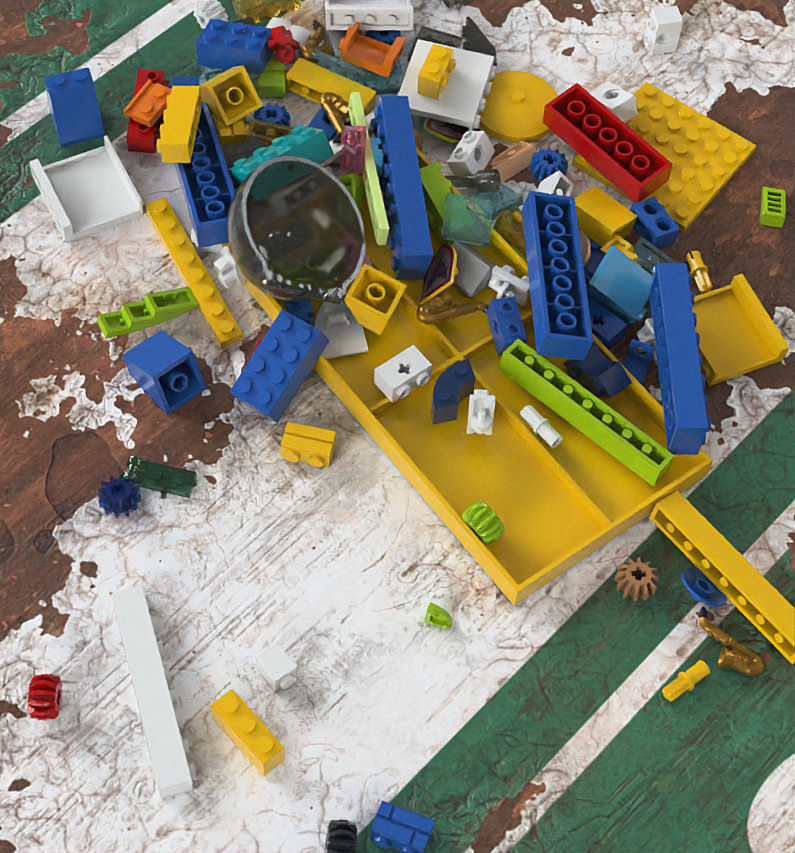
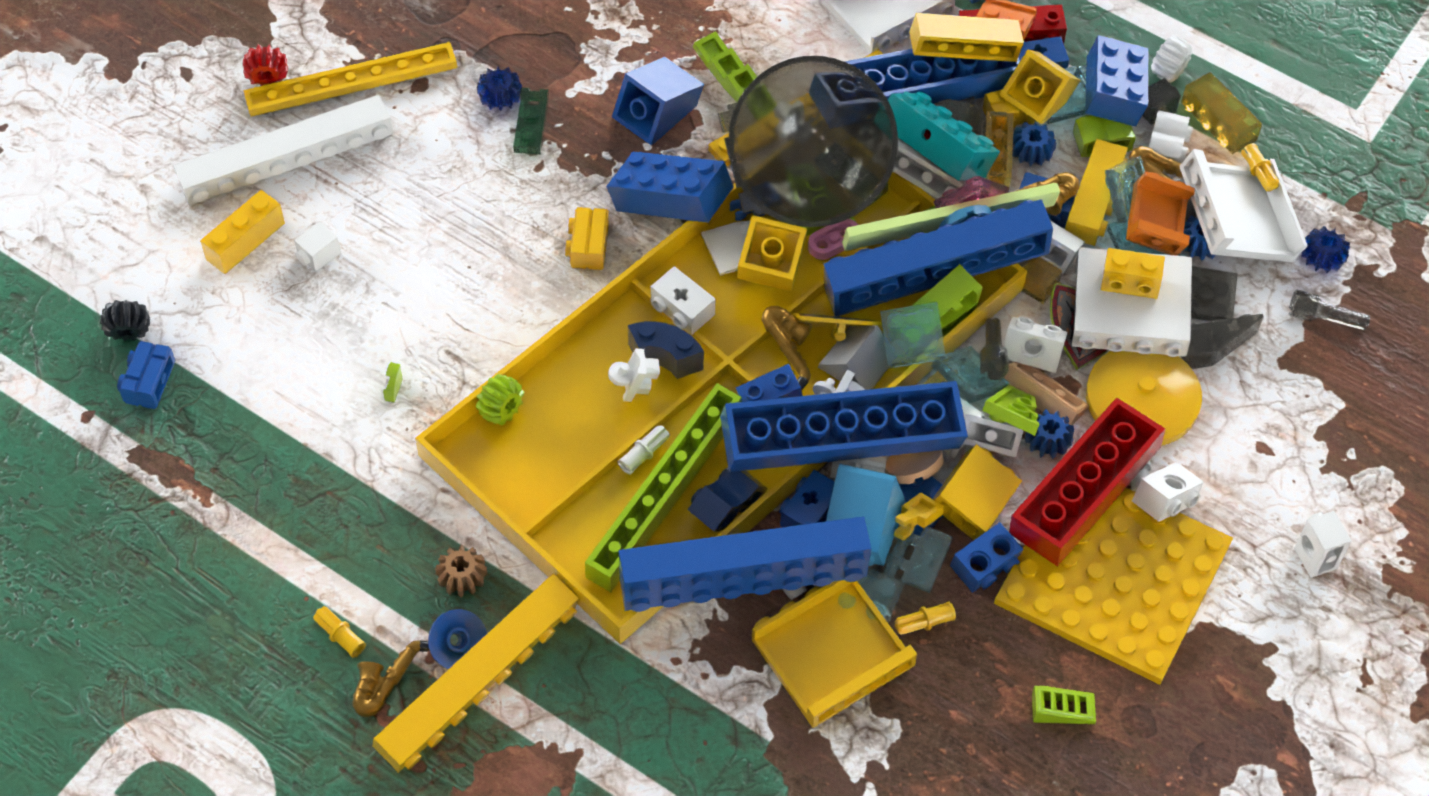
camera: 85 degrees right, 0 degrees up
red hips [267,26,301,65] -> none
none -> yellow plate [243,42,457,117]
none -> lime wing [982,385,1039,436]

